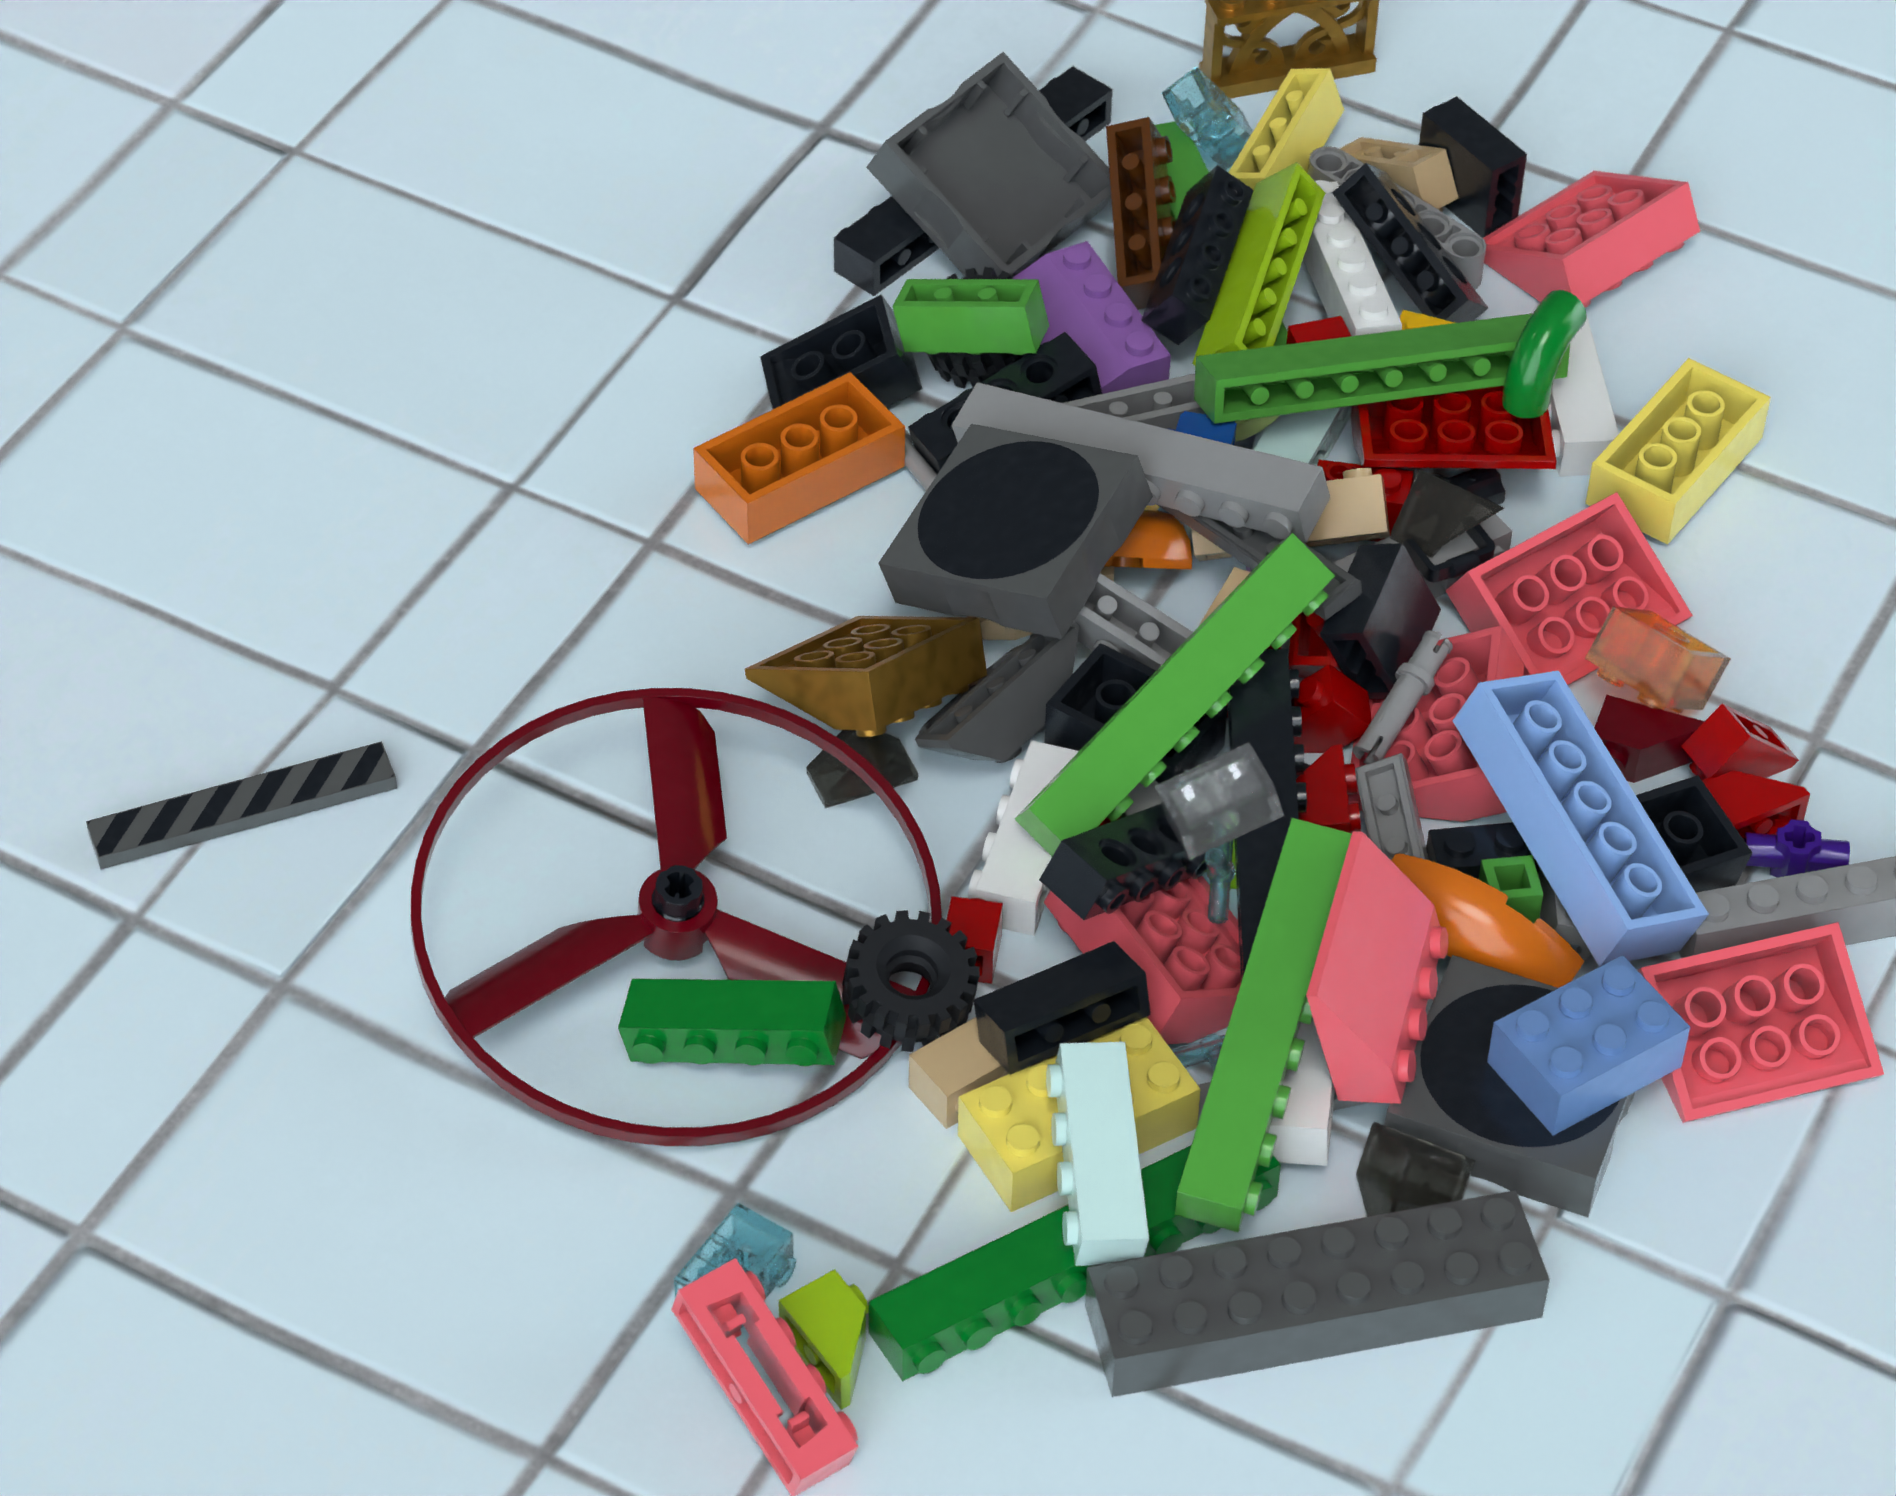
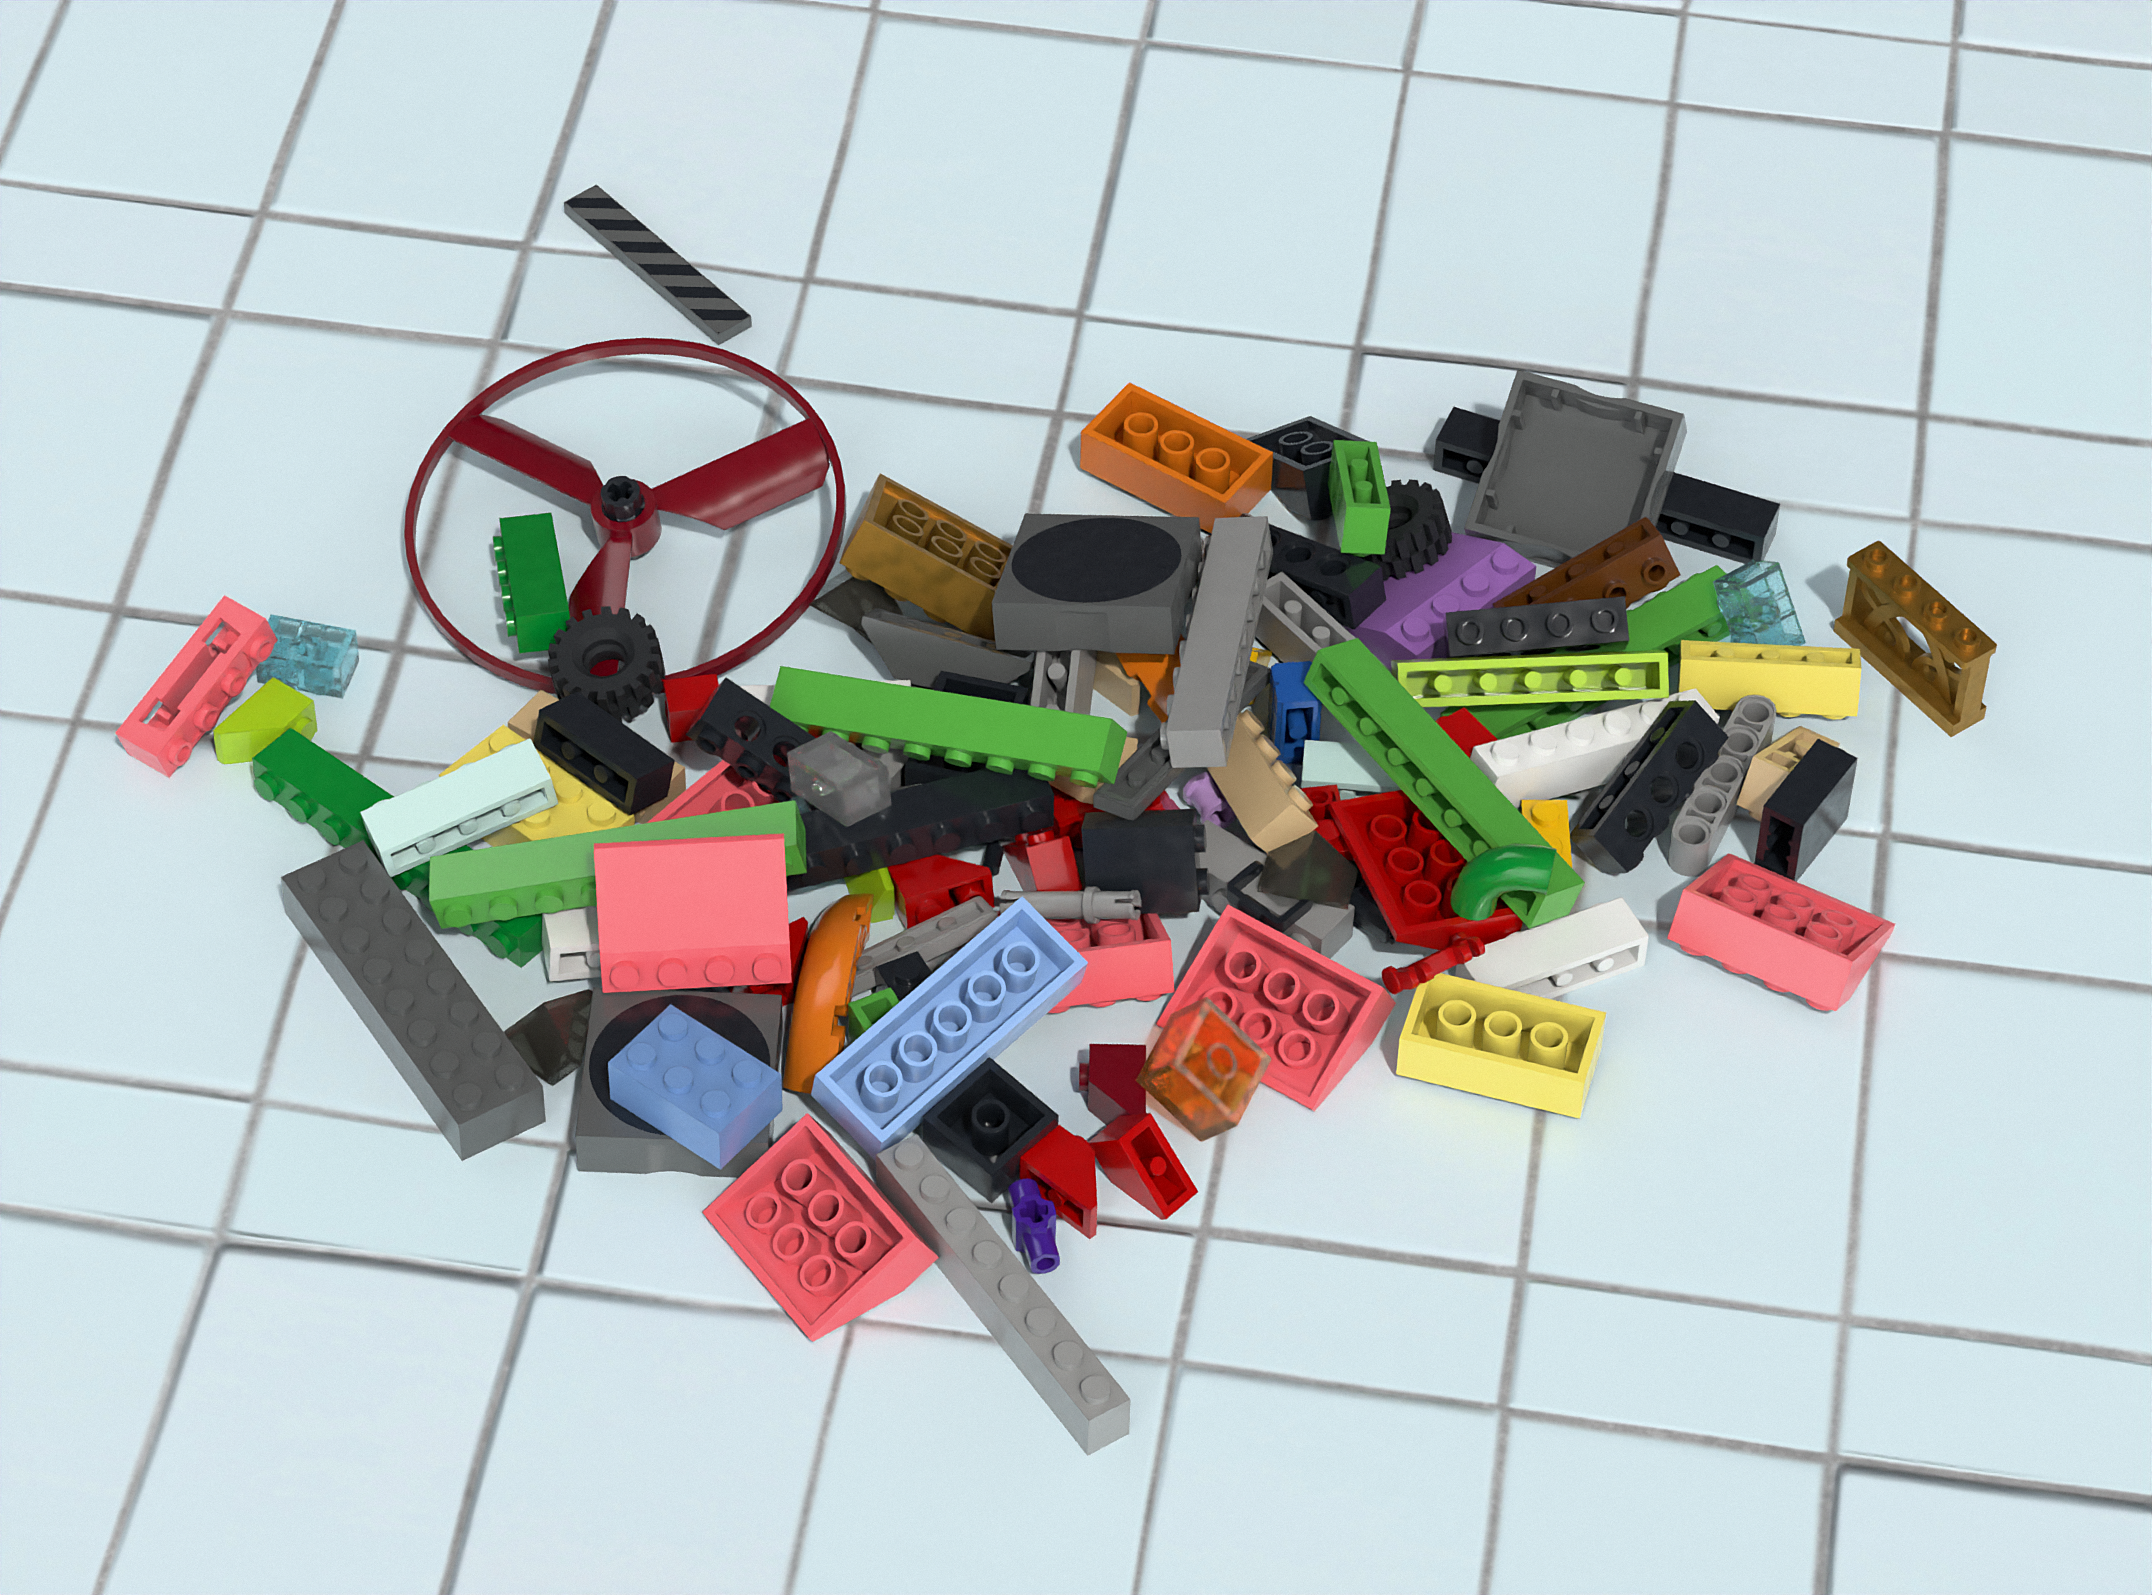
camera: 70 degrees right, 0 degrees up
none -> red piece [1382,931,1485,995]

